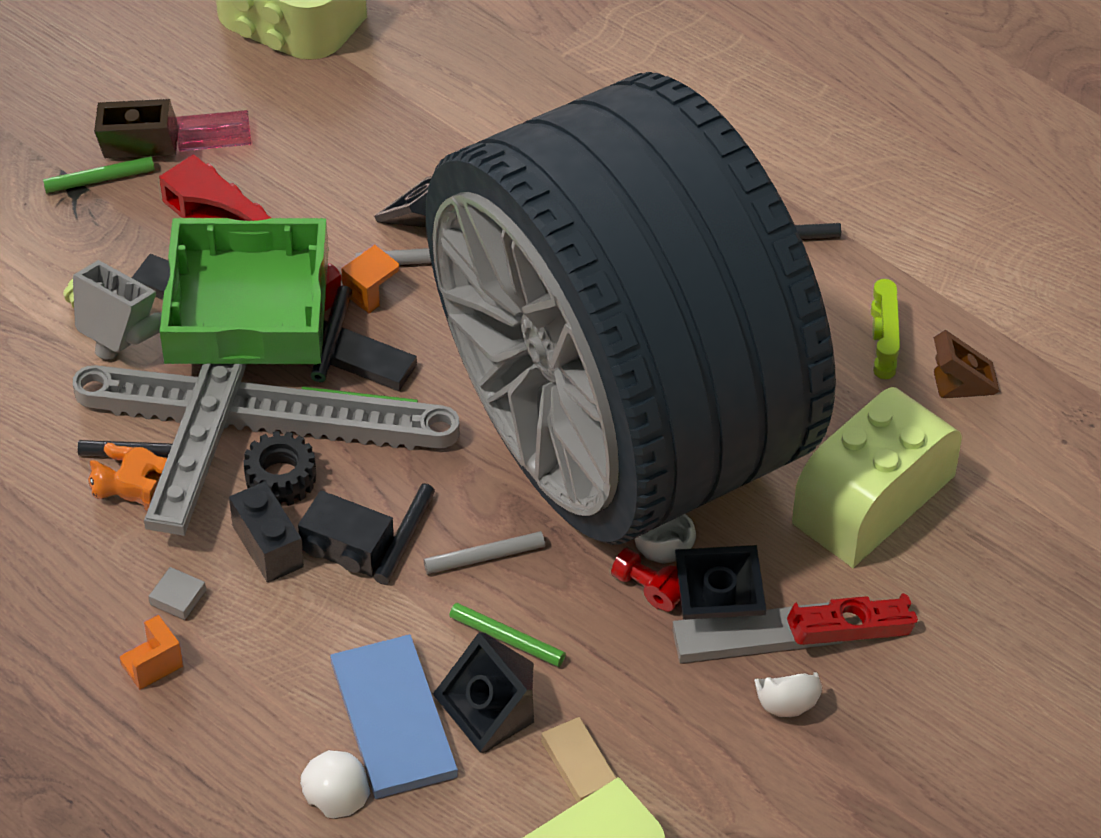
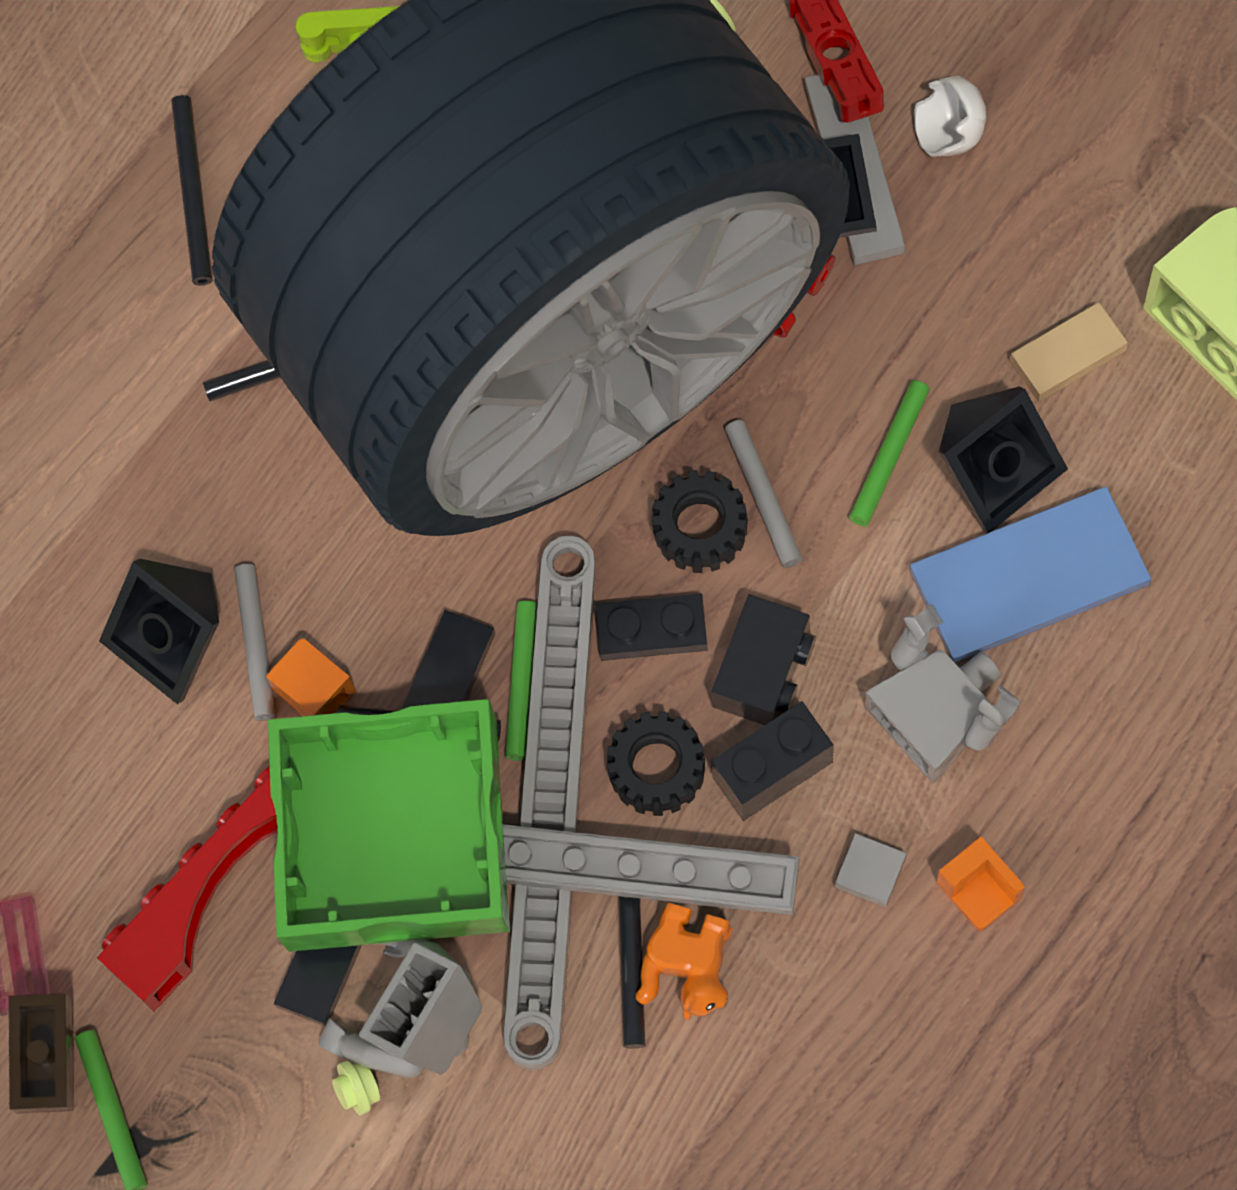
camera: 85 degrees left, 20 degrees up
white hair [300,750,370,819] -> none
black bar [374,483,435,585] -> none
none -> black plate [596,594,708,661]
none -> black tyre [652,470,748,573]
none -> light grey torso [865,604,1021,784]

